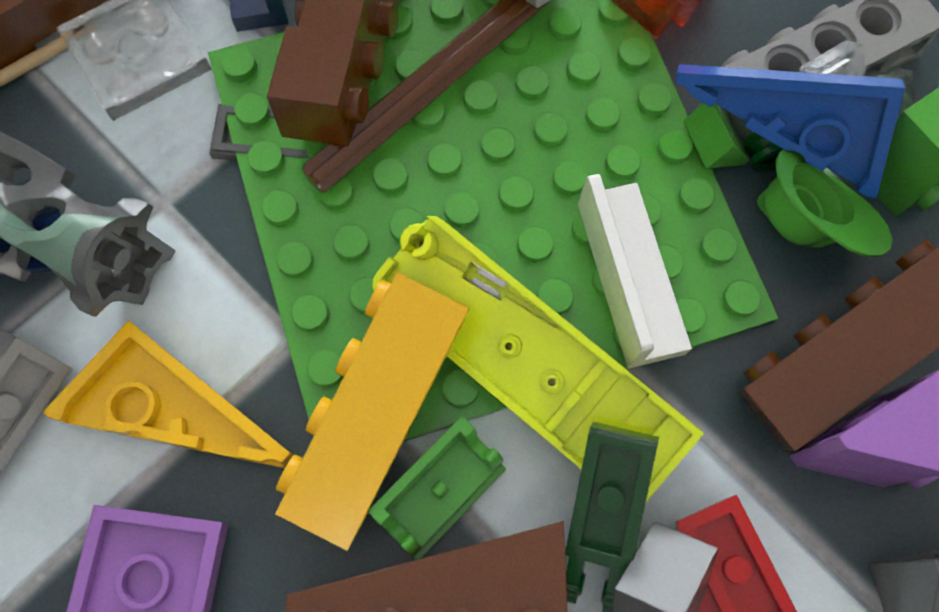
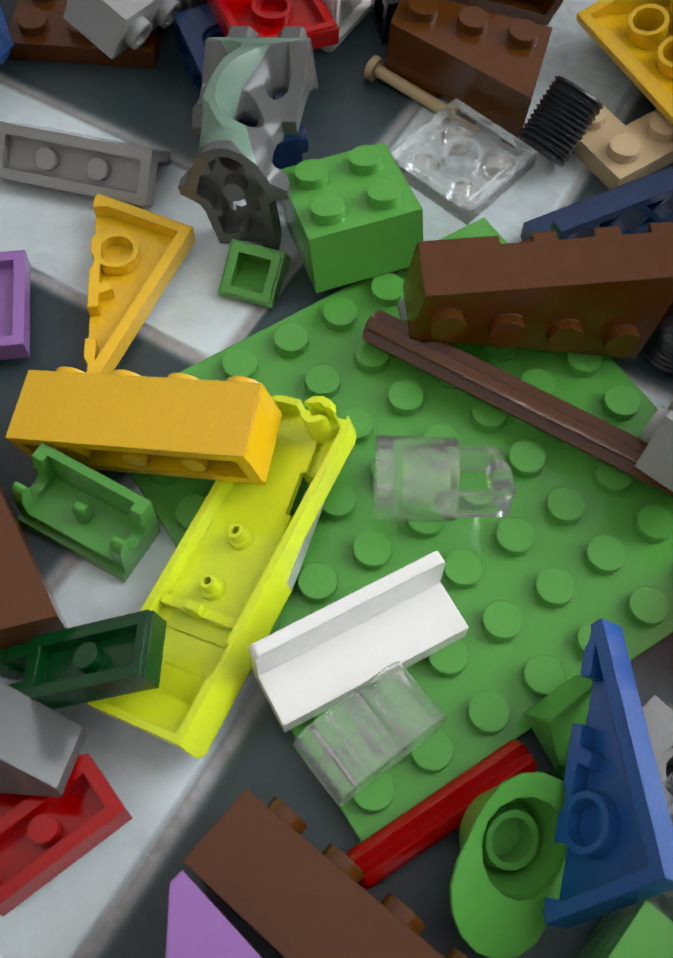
camera: 75 degrees right, 10 degrees down
none -> bright green slope [218,239,292,309]
none -> bright green brick [280,142,423,293]
none -> clear beam [293,661,447,806]
none -> red axle [347,740,537,890]
none -> clear piece [373,435,517,522]

